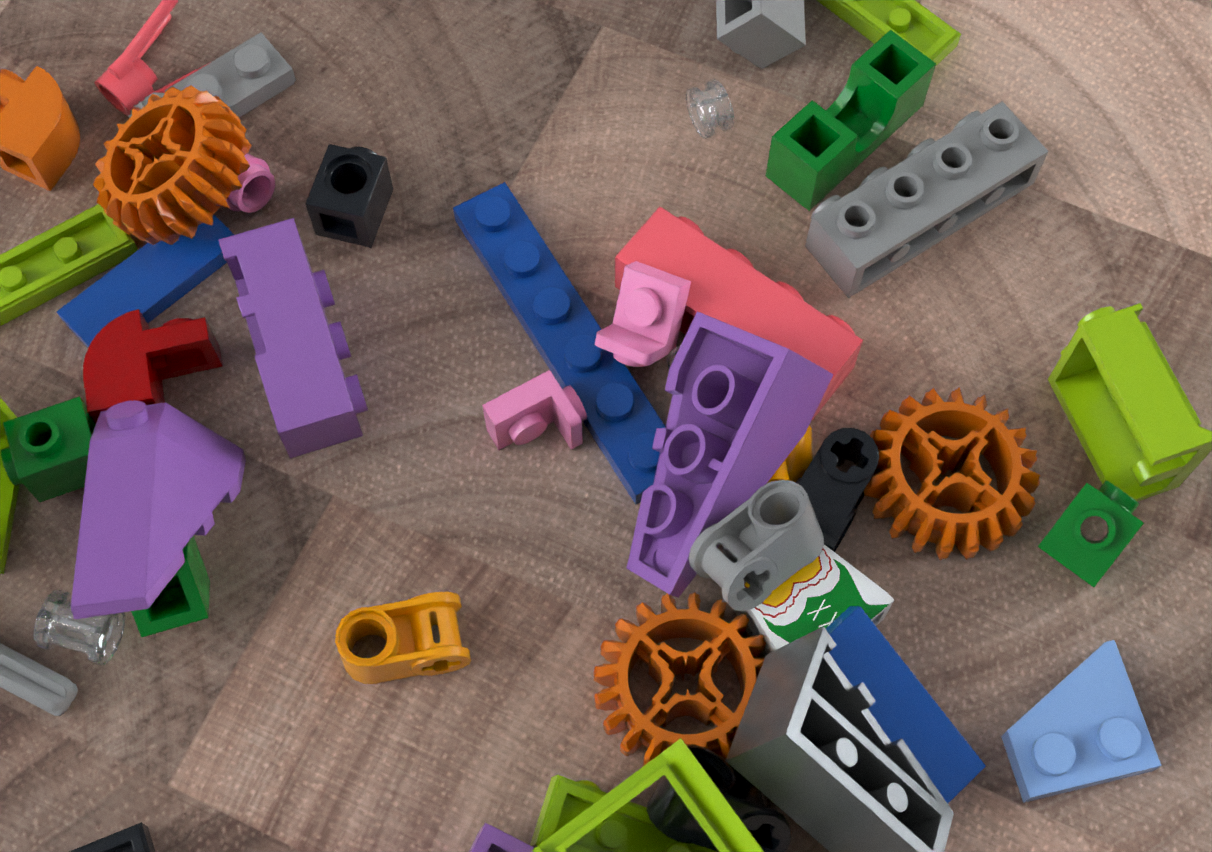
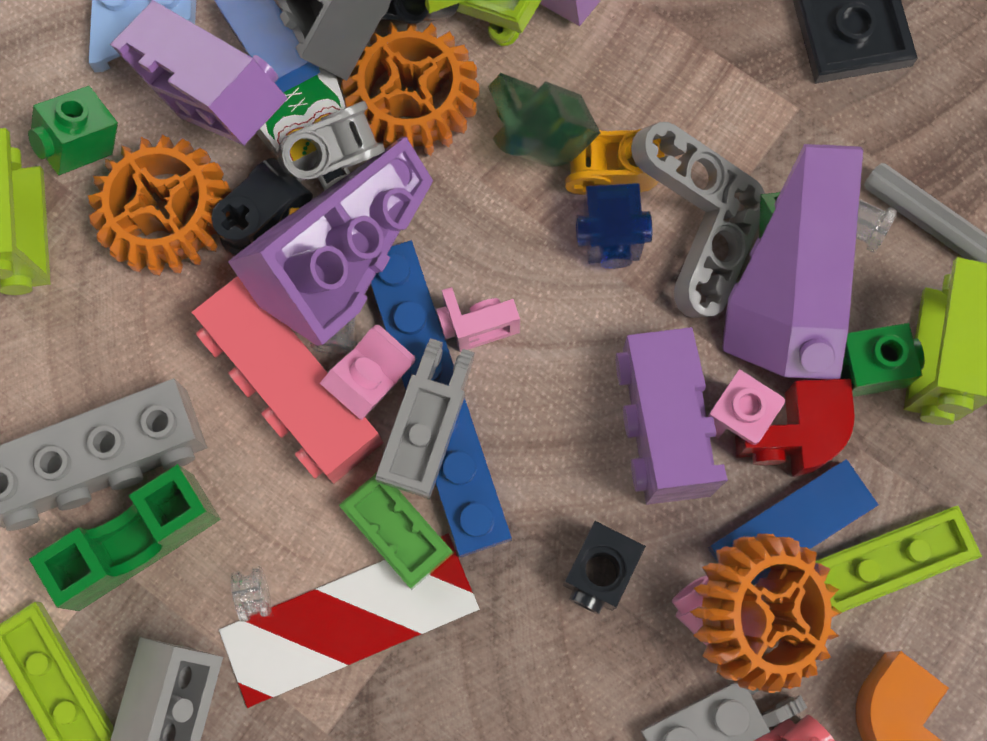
camera: 165 degrees left, 10 degrees up
none -> medium lavender wedge [110,0,288,145]
none -> sticker [219,533,480,708]
none -> bright green plate [339,473,453,590]
none -> light grey hinge [375,338,475,499]
none -> clear green brick [488,73,601,167]
none -> clear blue brick [576,183,653,269]
none -> light grey beam [631,122,765,318]
none -> bright pink bracket [707,369,785,445]

